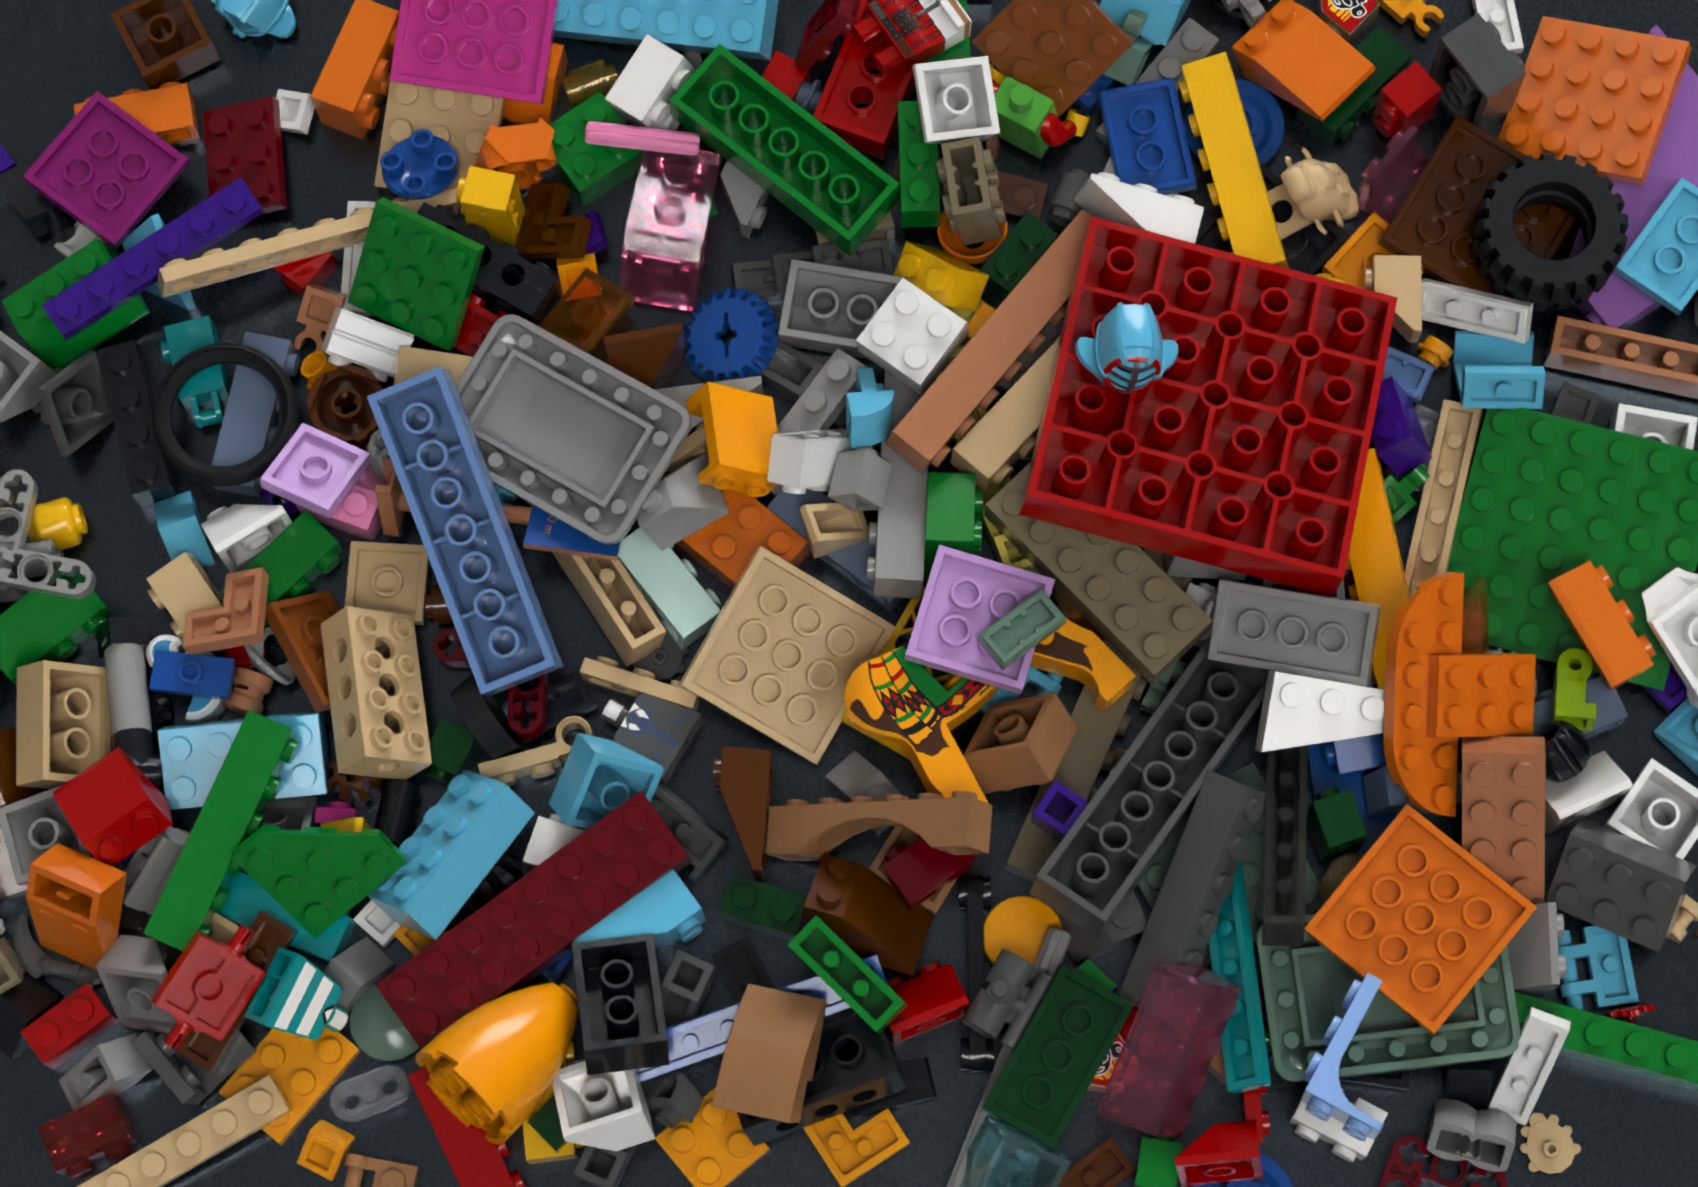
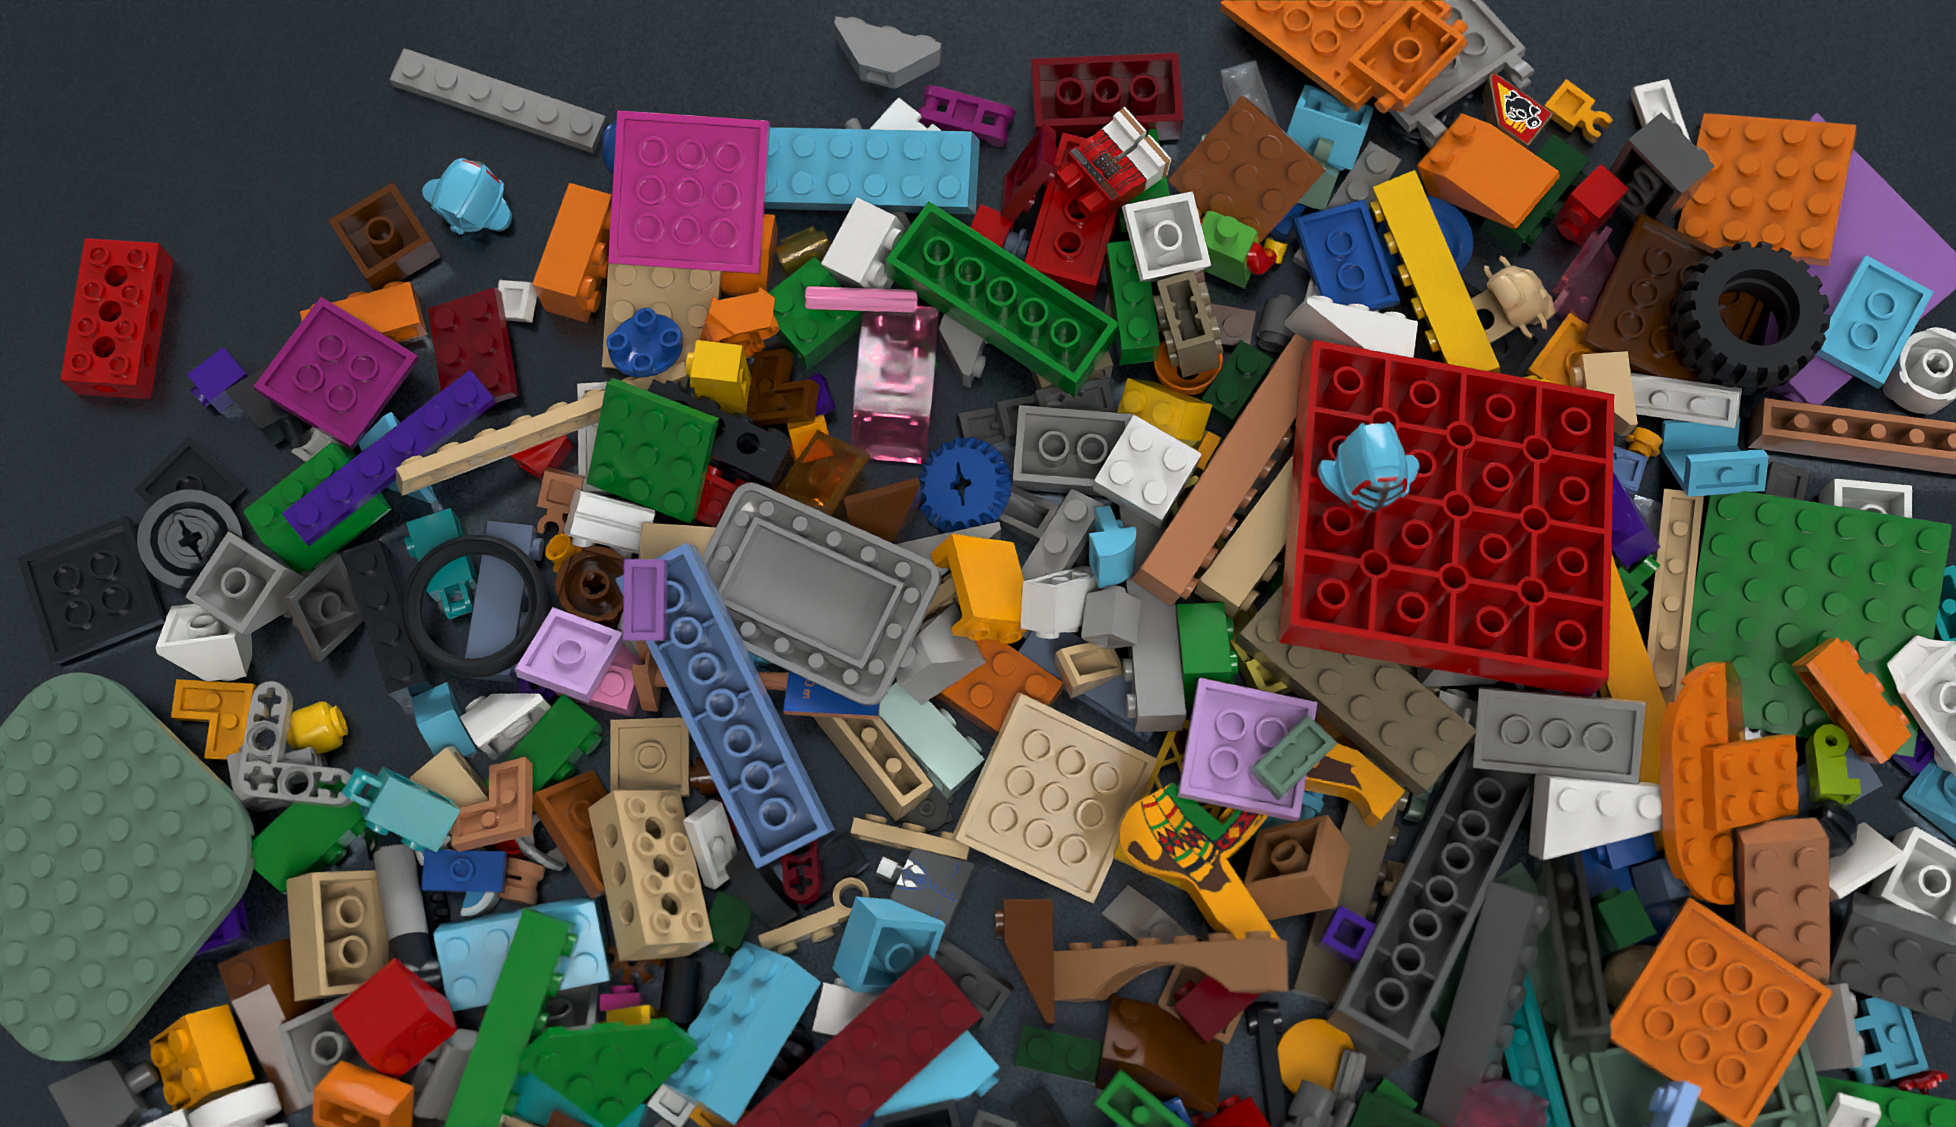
camera: 10 degrees left, 0 degrees up
none -> teal brick [341,767,461,853]
none -> medium lavender tile [623,559,668,641]
none -> white plate [683,799,738,889]

